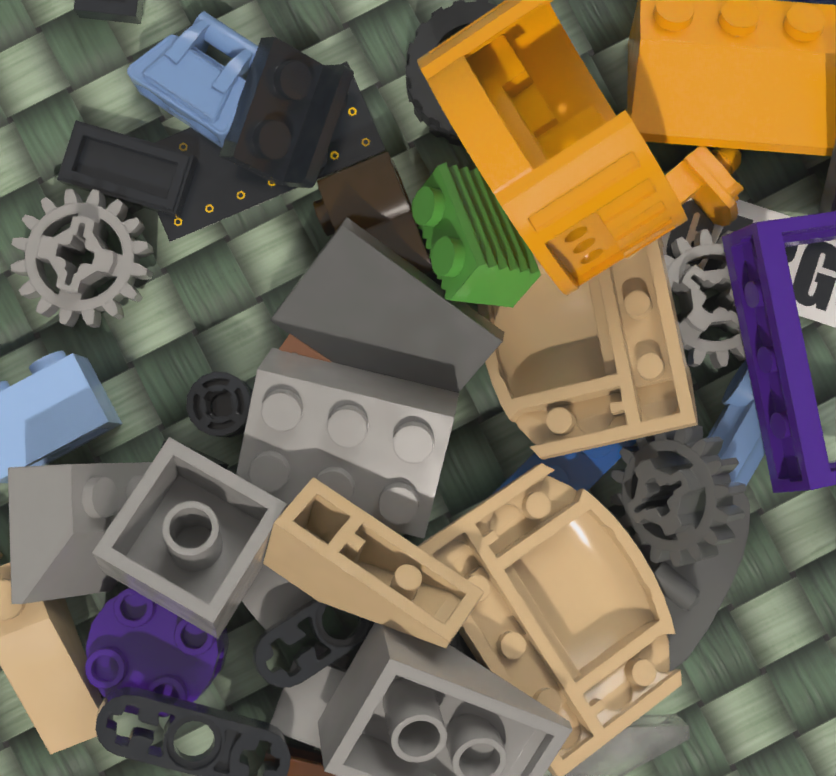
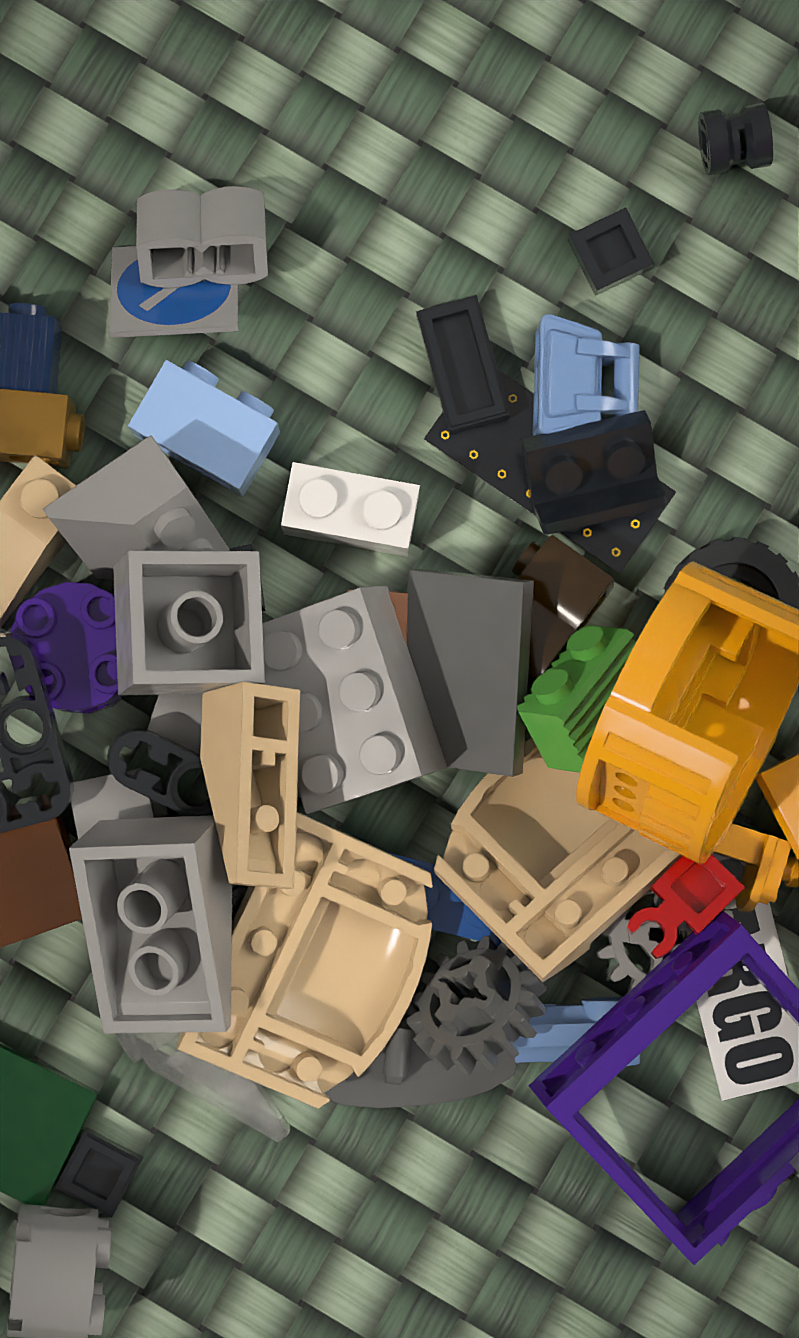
camera: 55 degrees right, 0 degrees up
light grey gear [10,189,154,328] -> none
black wheel [186,372,253,438] -> none
none -> white brick [281,462,420,557]
none -> red plate [627,854,745,959]

